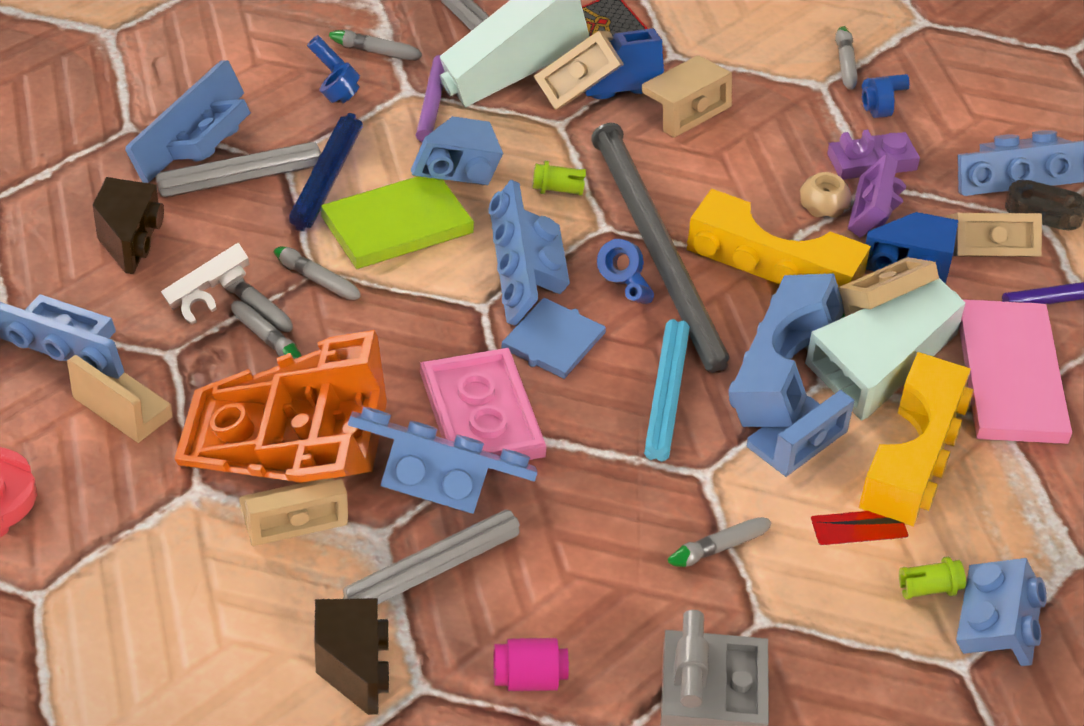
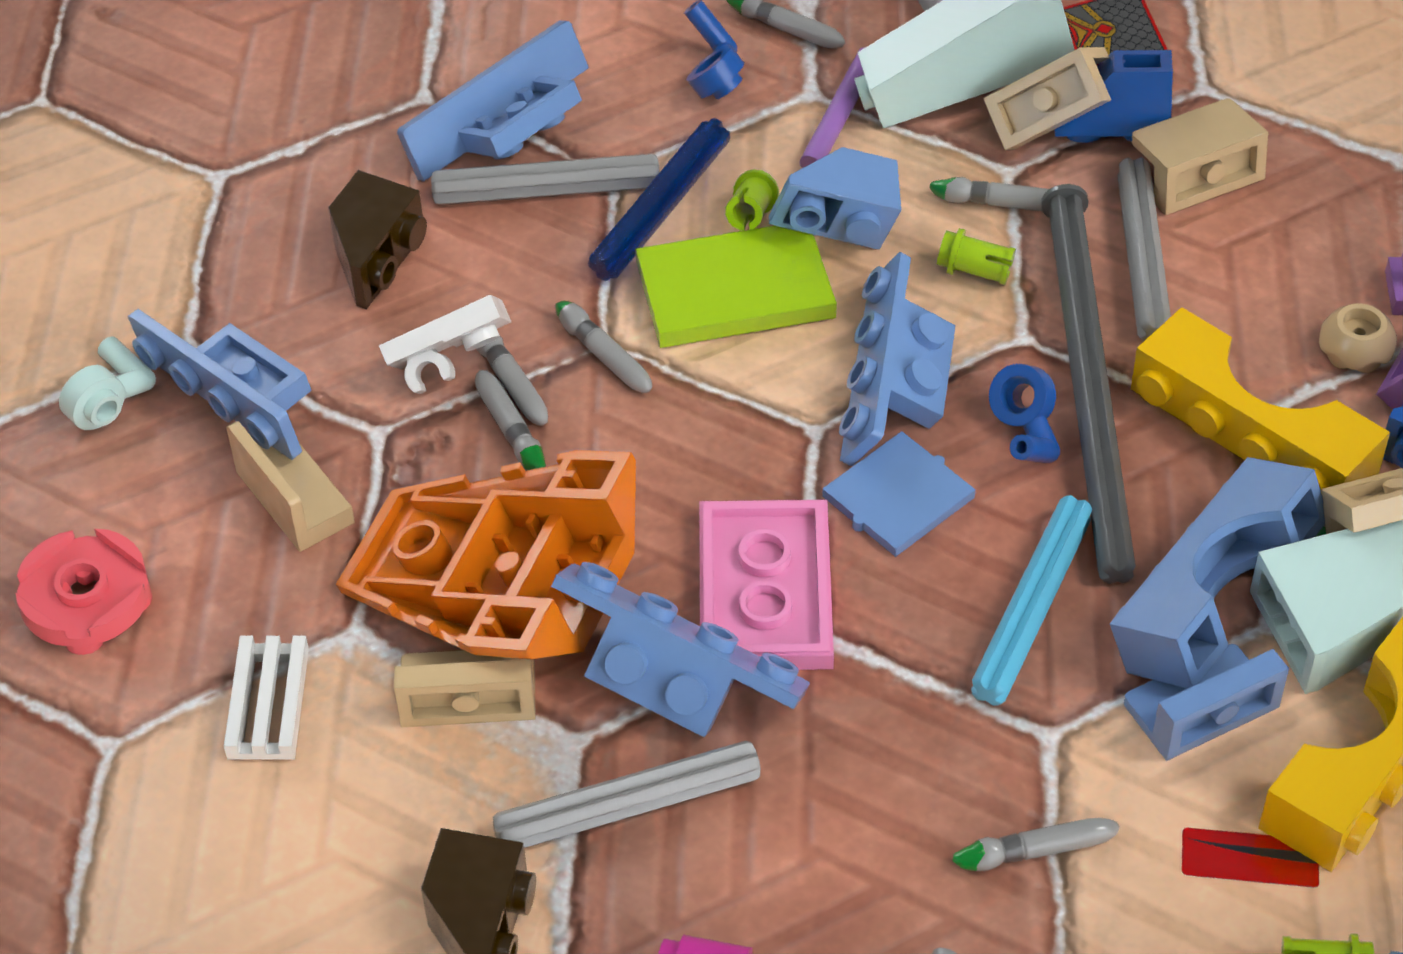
camera: 20 degrees right, 5 degrees up
none -> white tile [224,636,309,760]
none -> lime pin [725,169,779,231]
none -> light grey piece [930,177,1049,212]
none -> light grey axle [1117,157,1171,341]

